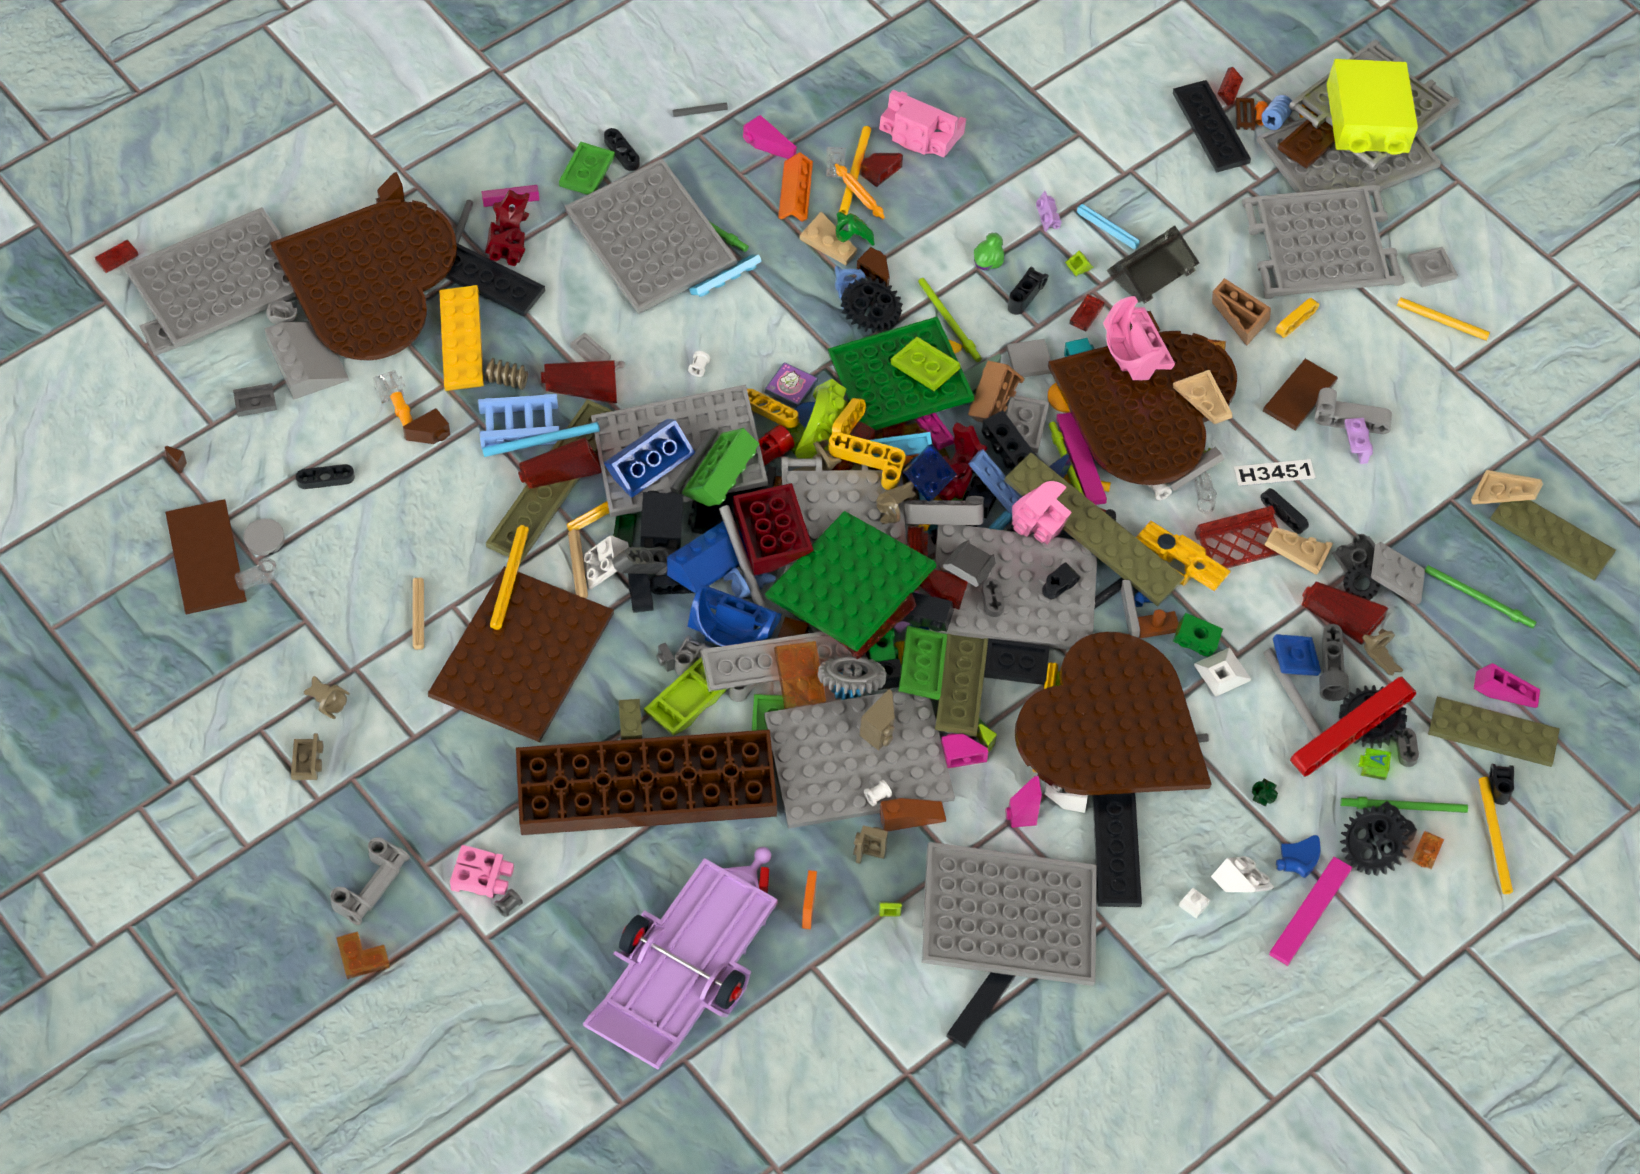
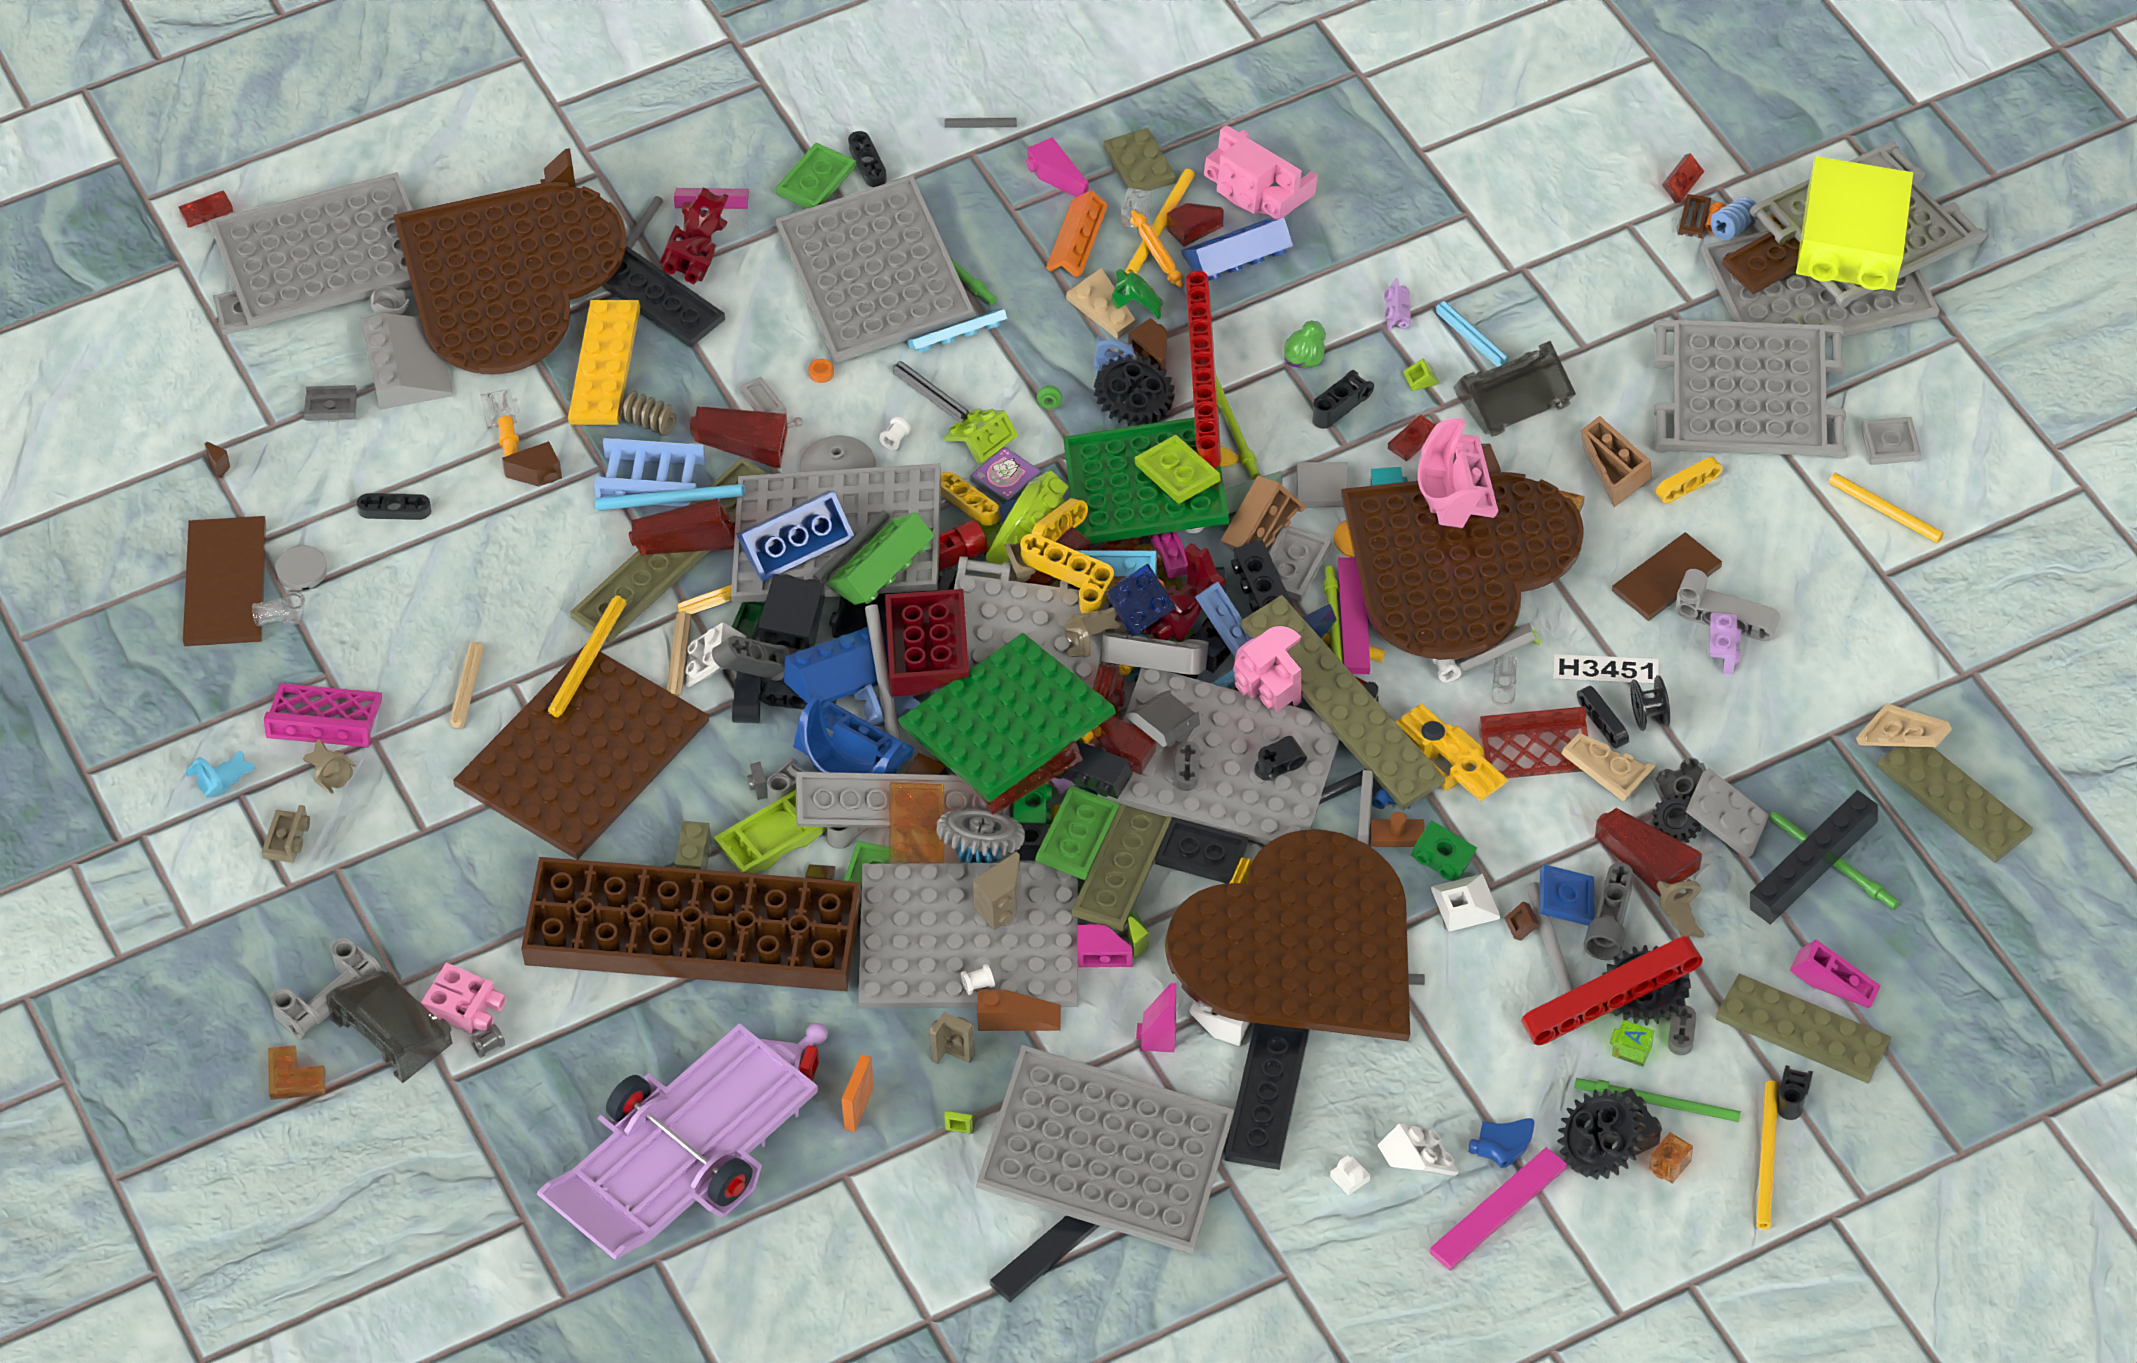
camera: 15 degrees right, 5 degrees down
black plate [1173,80,1251,173] -> none
tan wing [1173,370,1233,424] -> none
dark green gear [1252,778,1278,807] -> none
none -> medium azure hair [185,751,255,798]
none -> dark pink fence [264,683,382,747]
none -> clear smoke windscreen [326,970,453,1083]
none -> light grey dish [800,435,876,472]
none -> reddish brown slope [805,864,836,880]
none -> orange tile [809,359,834,383]
none -> axle [893,361,969,422]
none -> lime bracket [943,408,1018,463]
none -> bright green plate [1037,385,1062,409]
none -> olive plate [1103,128,1175,196]
none -> slope [1181,218,1293,281]
none -> red beam [1186,270,1222,468]
none -> reddish brown plate [1504,902,1540,941]
none -> black piece [1630,675,1670,731]
none -> black brick [1750,790,1878,925]

